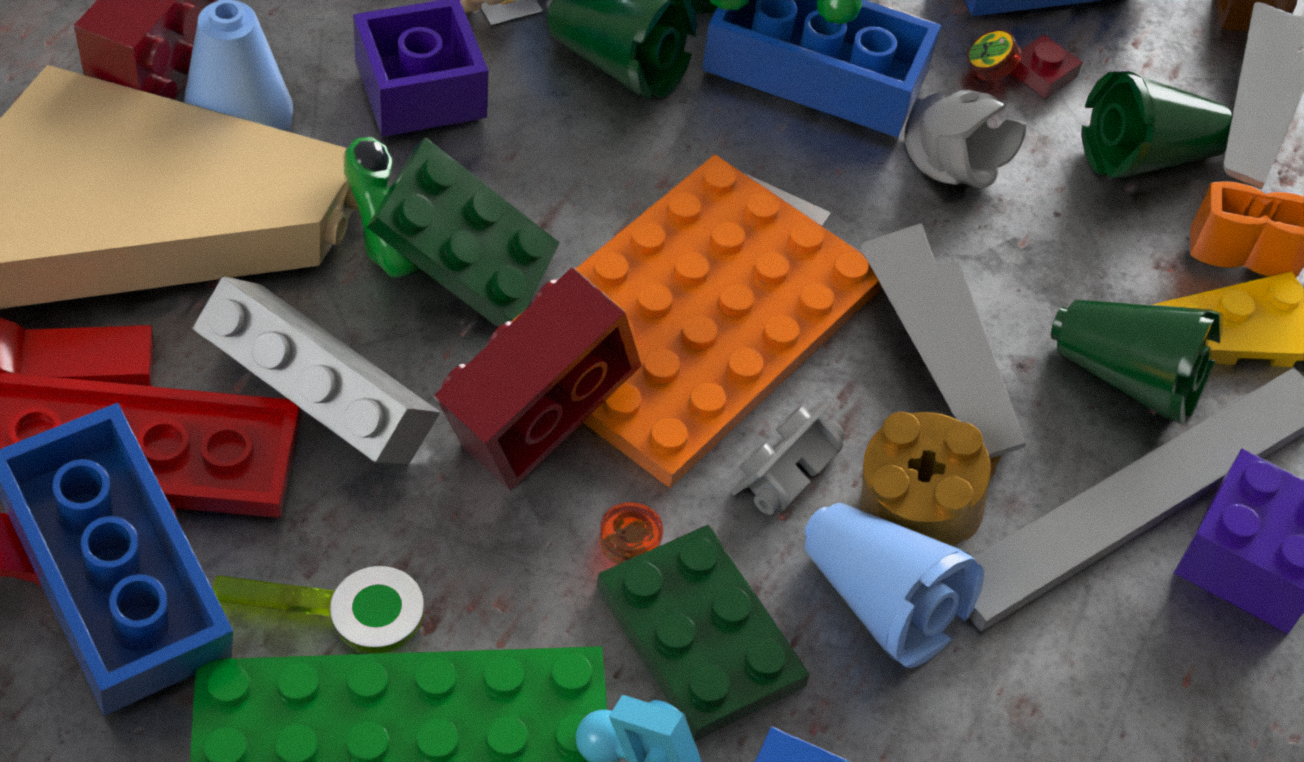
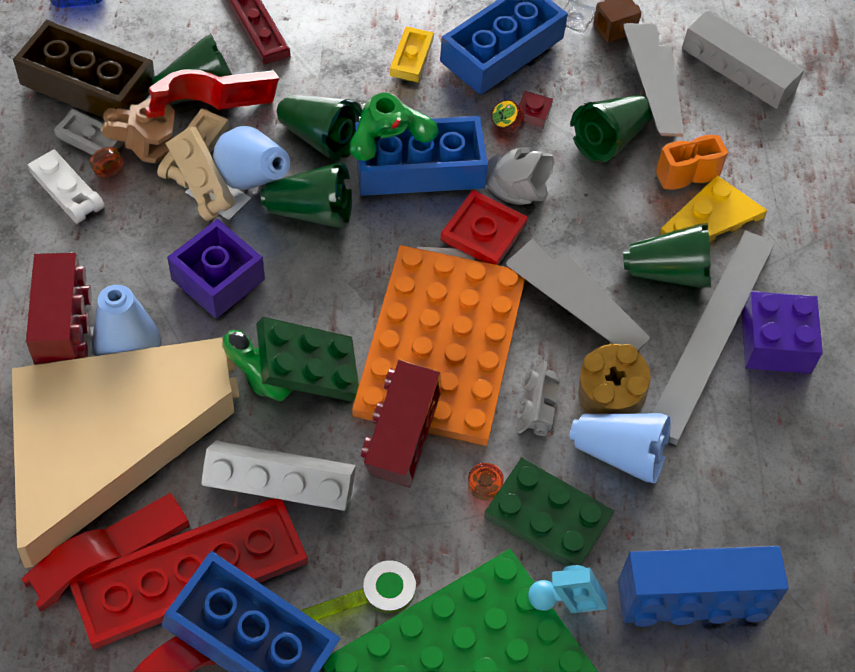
camera: 25 degrees left, 5 degrees up
none -> red plate [440,190,528,265]

